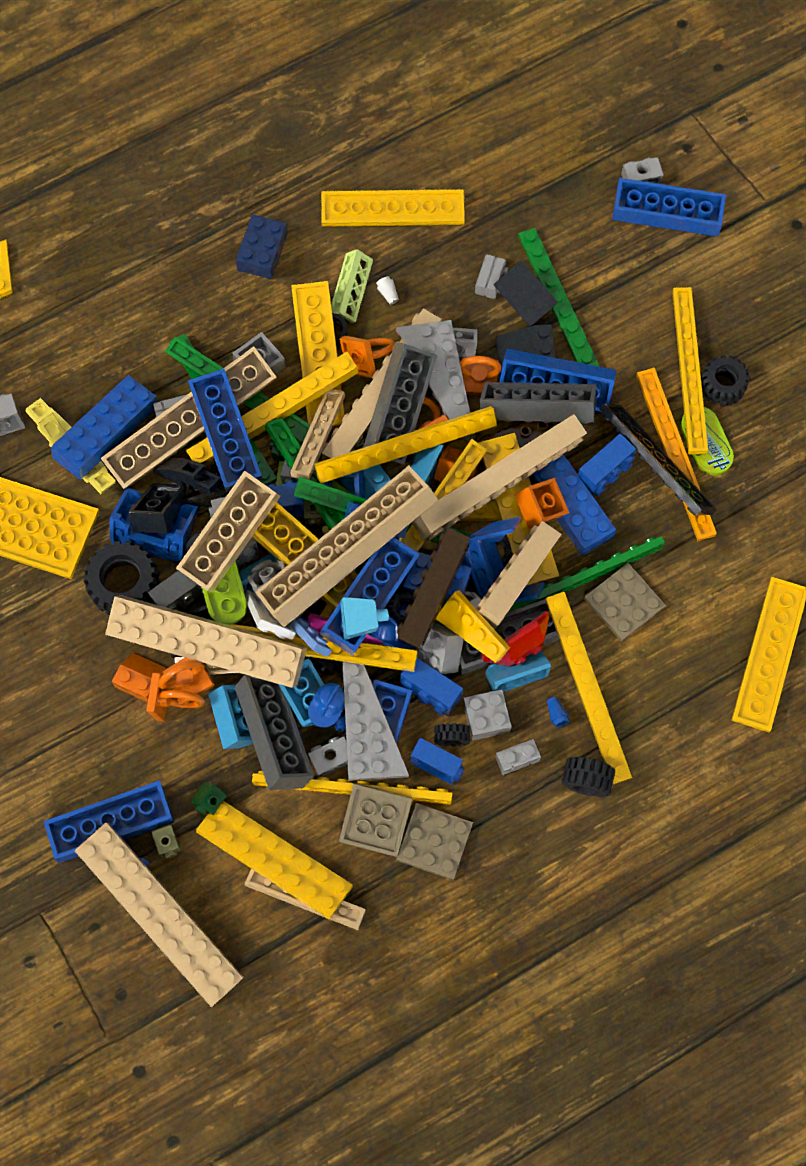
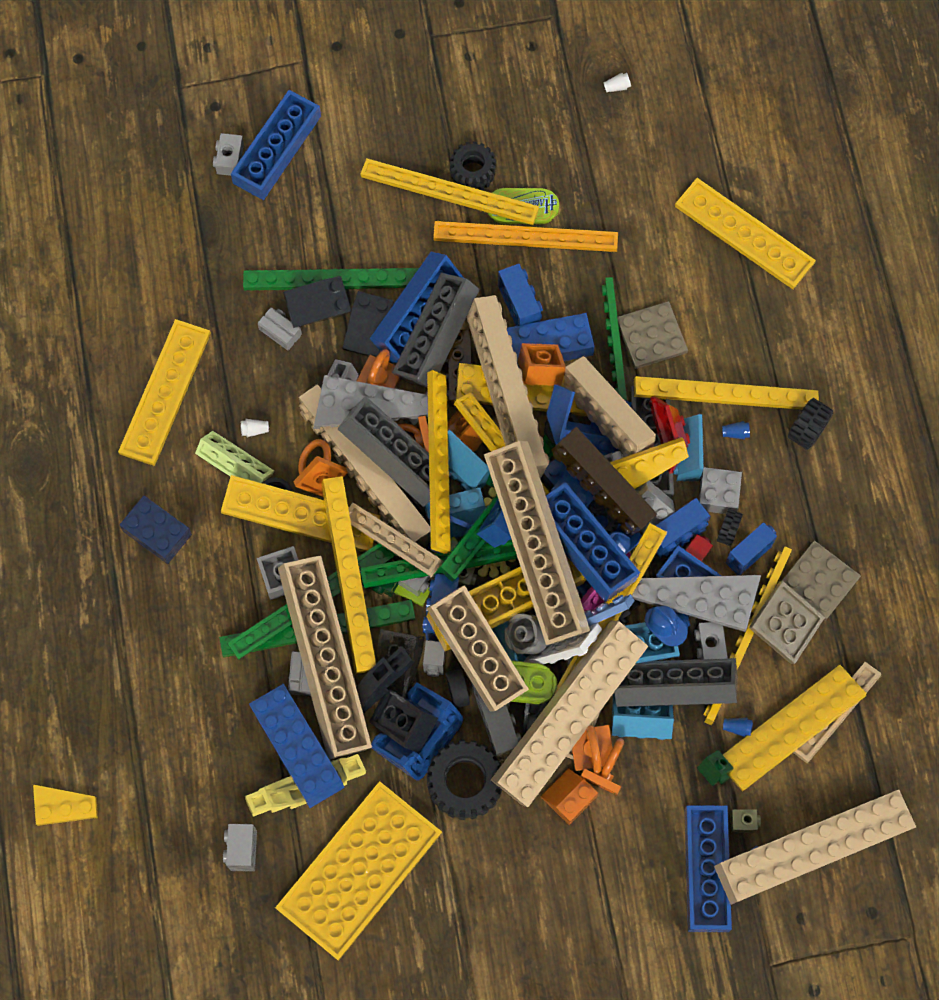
camera: 70 degrees left, 0 degrees up
blue brick [188,369,263,492] -> none
medium azure torso [340,597,388,639] -> none
light grey brick [495,739,541,775] -> none
black plate [600,404,717,515] -> none
none -> red brick [686,534,713,562]
none -> blue cone [723,718,753,737]

